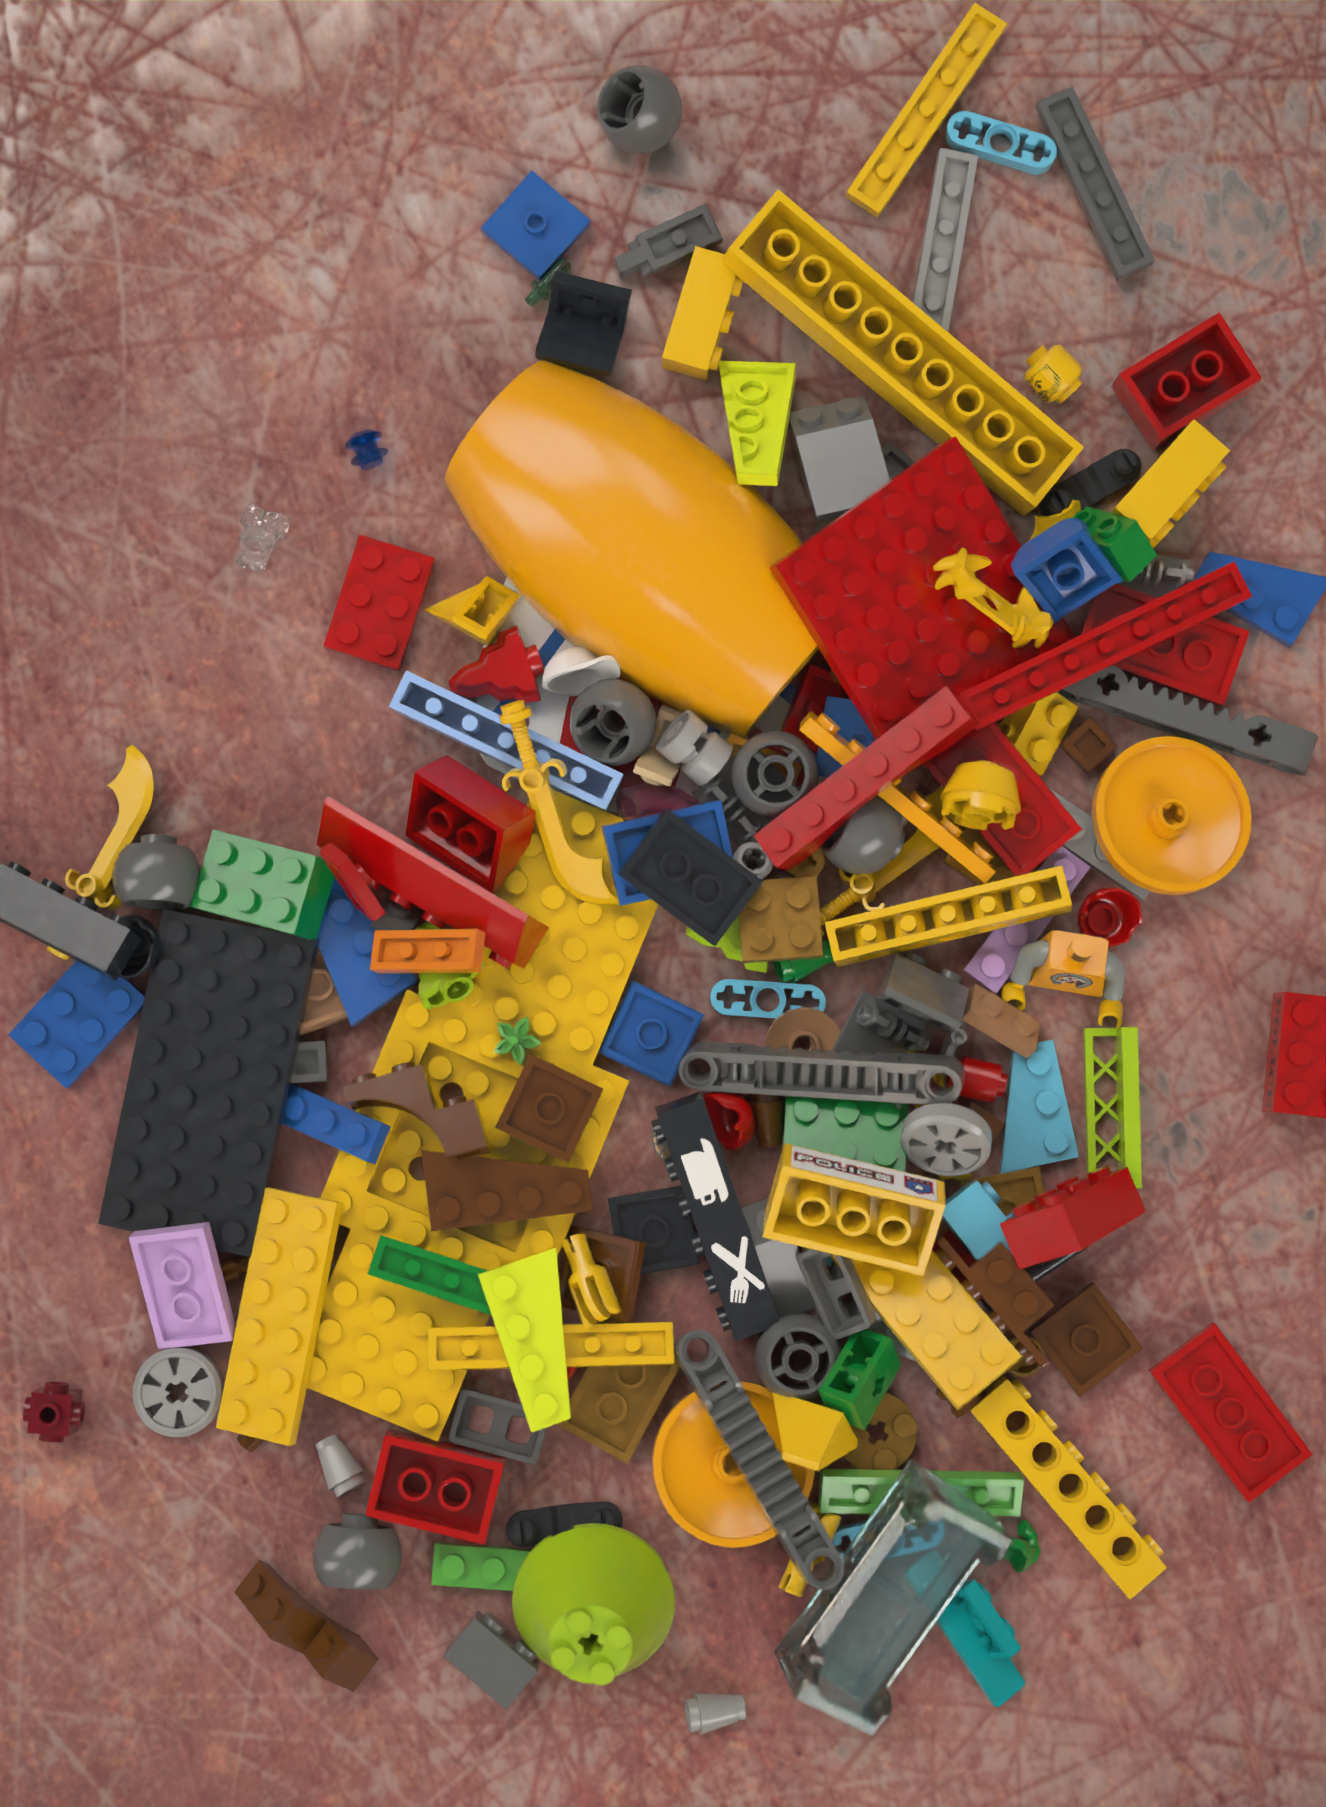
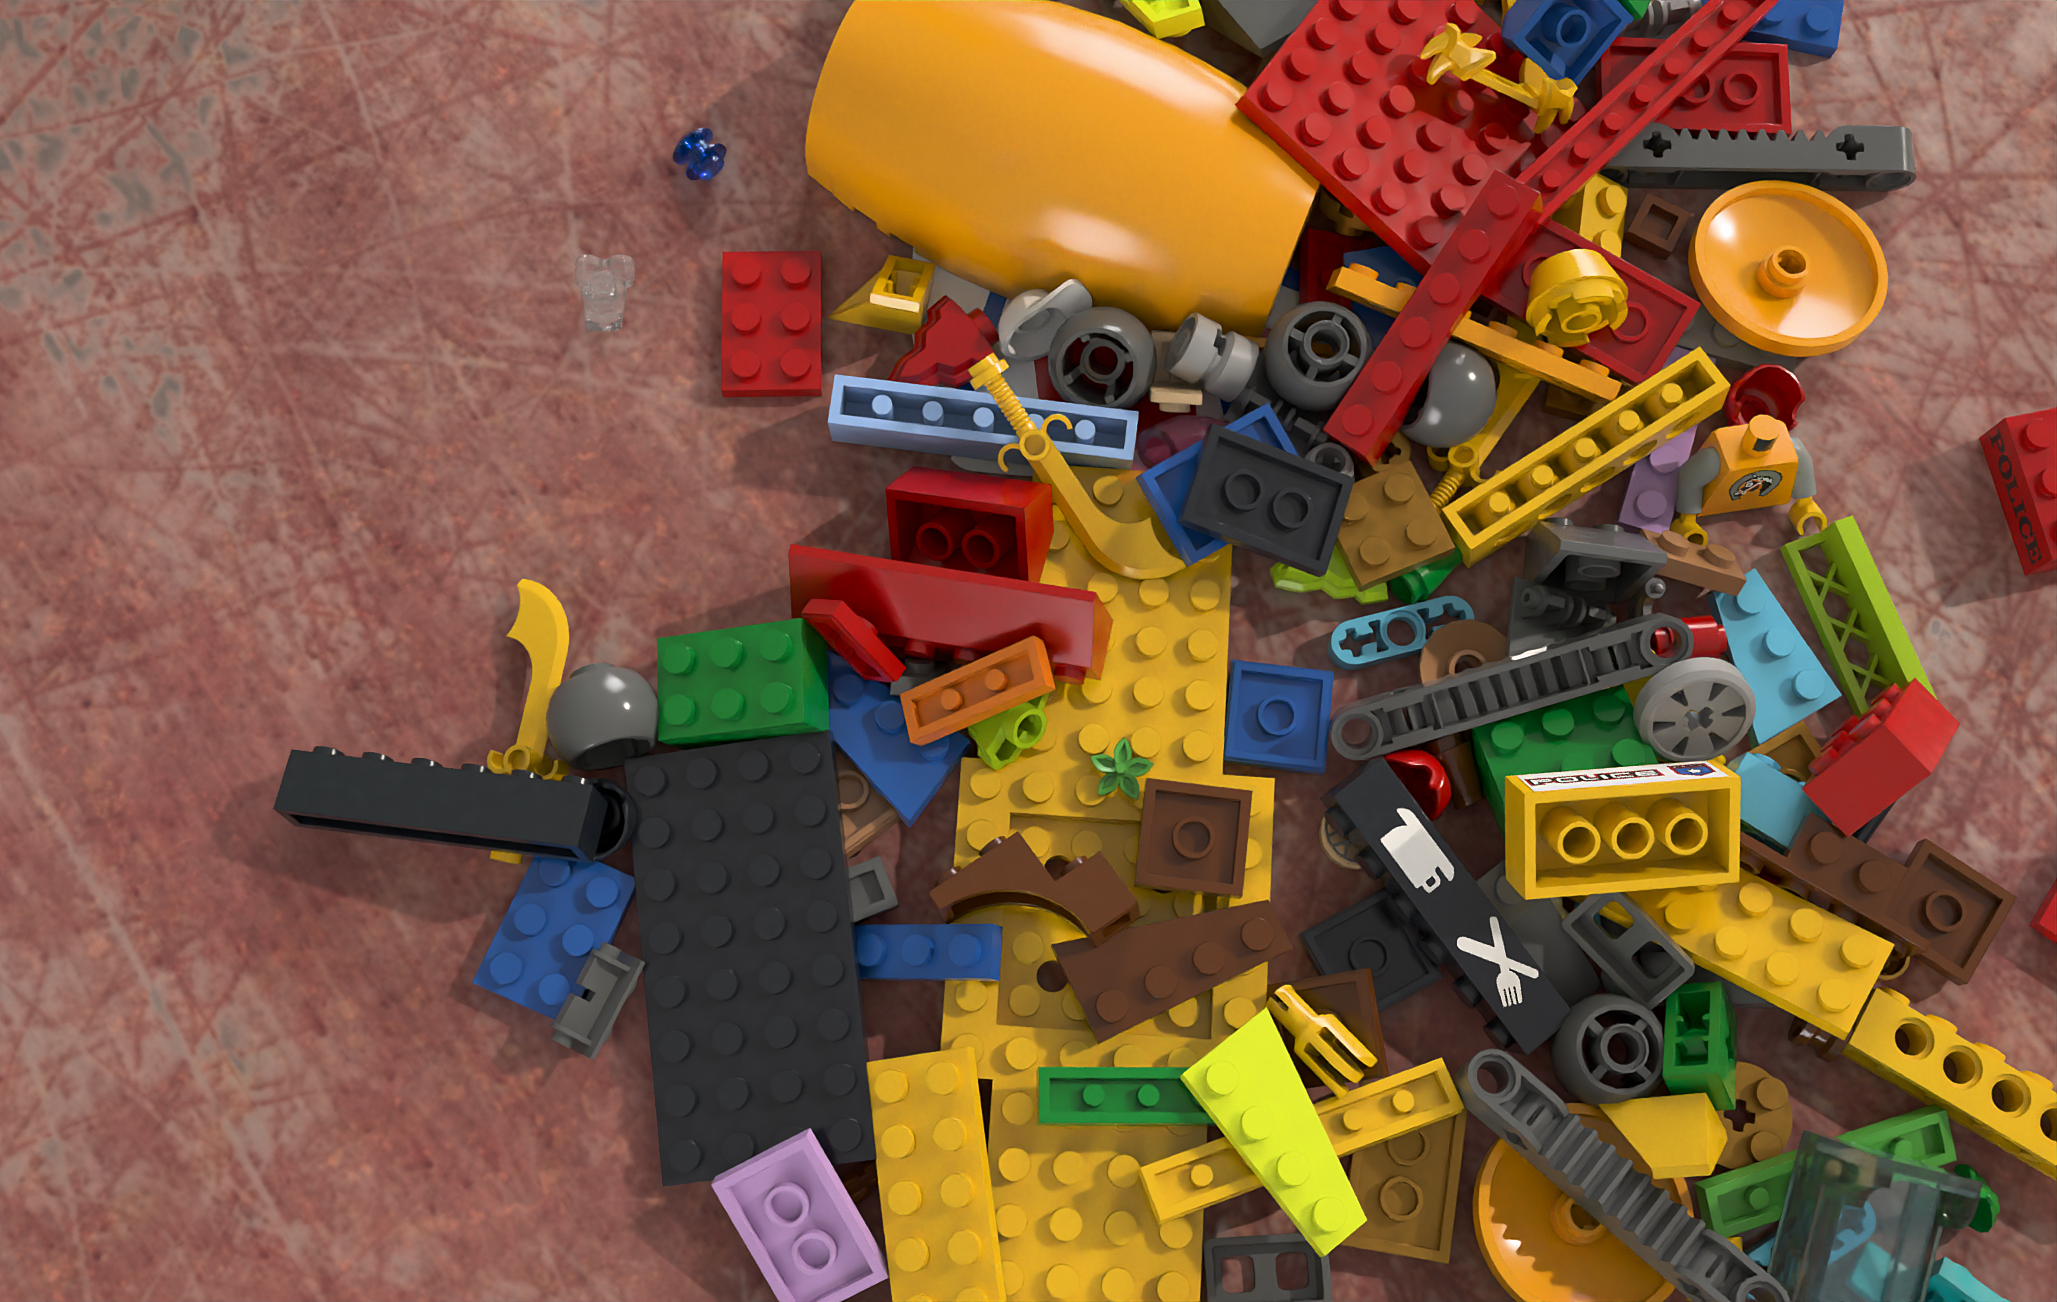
camera: 20 degrees left, 10 degrees down
none -> dark grey hinge [551,941,645,1060]

